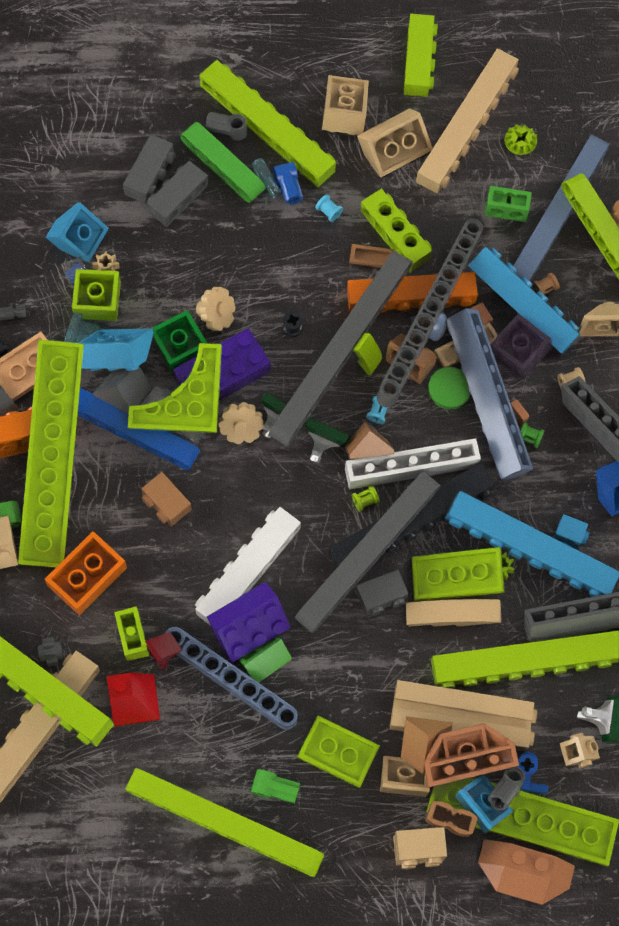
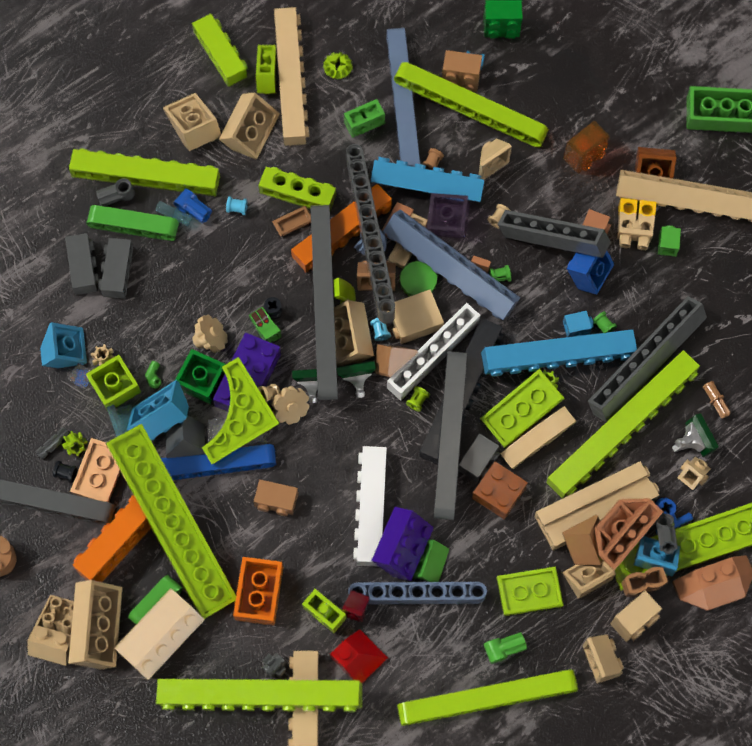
camera: 30 degrees left, 0 degrees up
none -> lime gear [62,431,88,456]
none -> bright green arm [145,361,162,389]
none -> bright green leg [249,307,281,343]
none -> lime slope [256,45,276,94]
none -> tan bush [258,384,281,402]
none -> tan slope [334,300,374,367]
none -> tan brick [387,290,444,344]
none -> dark orange brick [472,461,528,520]
none -> tan slope [583,635,623,684]
none -> bright green bush [593,311,617,333]

